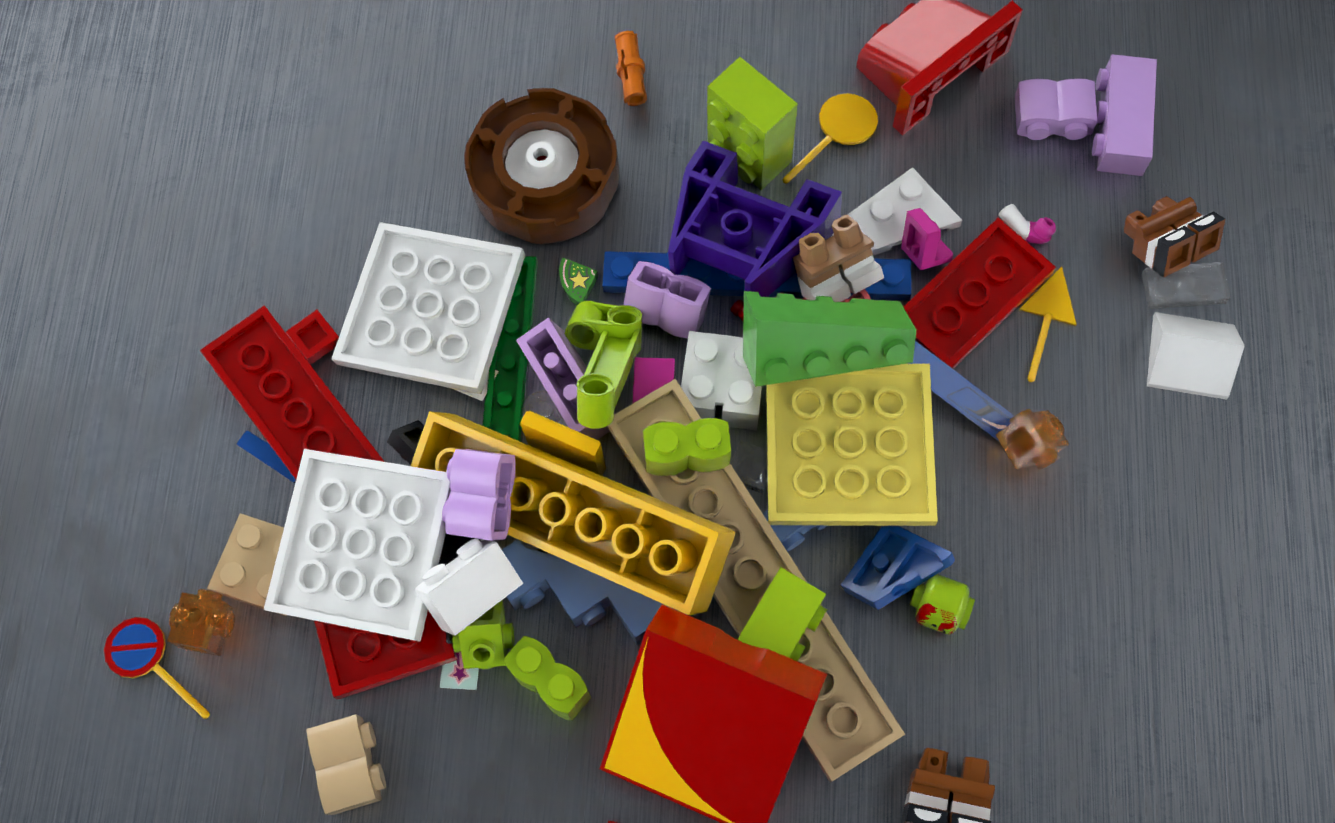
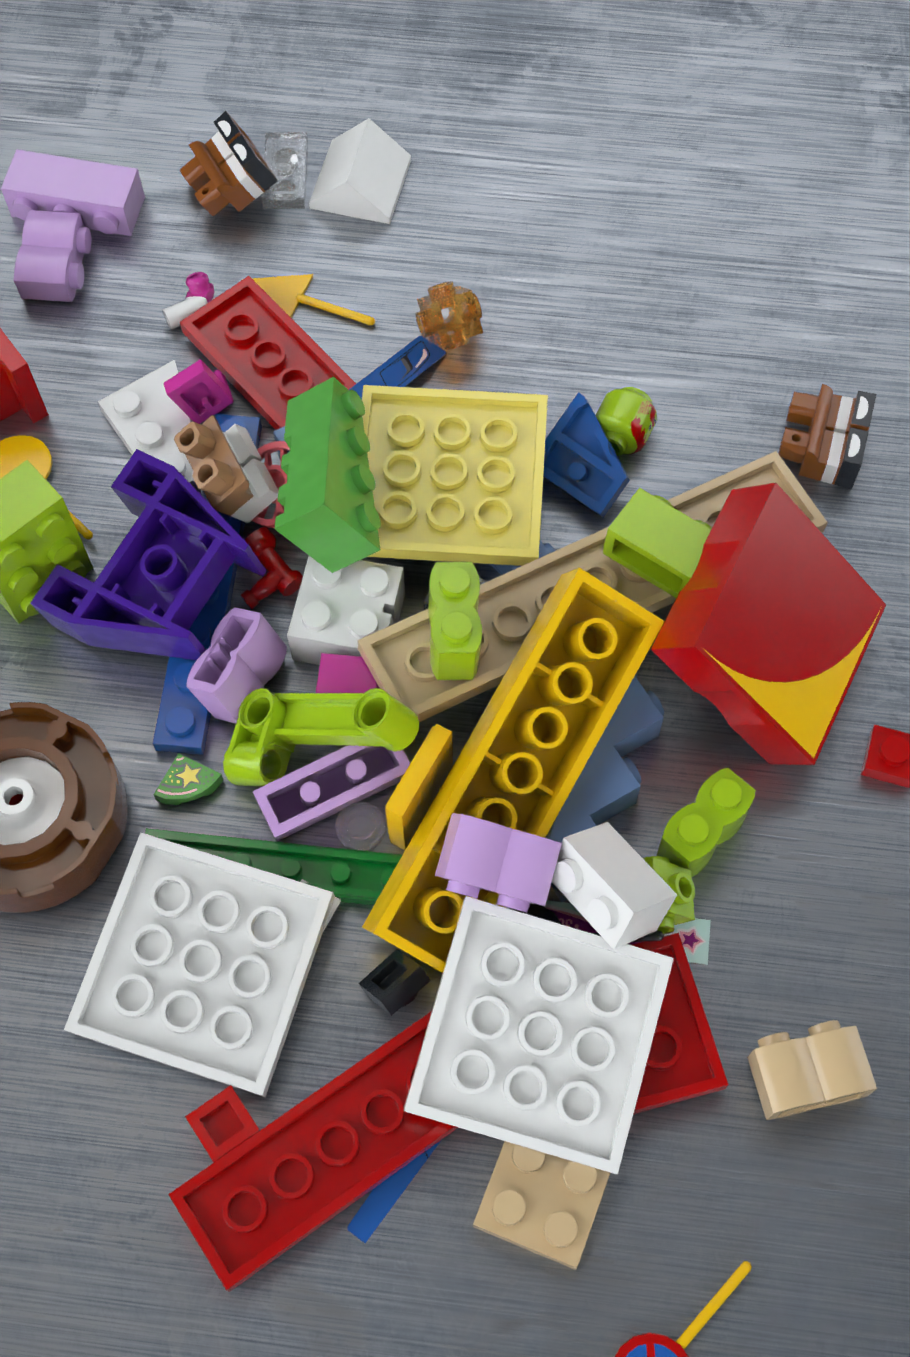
camera: 90 degrees left, 5 degrees down
clear orange brick [167,589,235,656] -> none

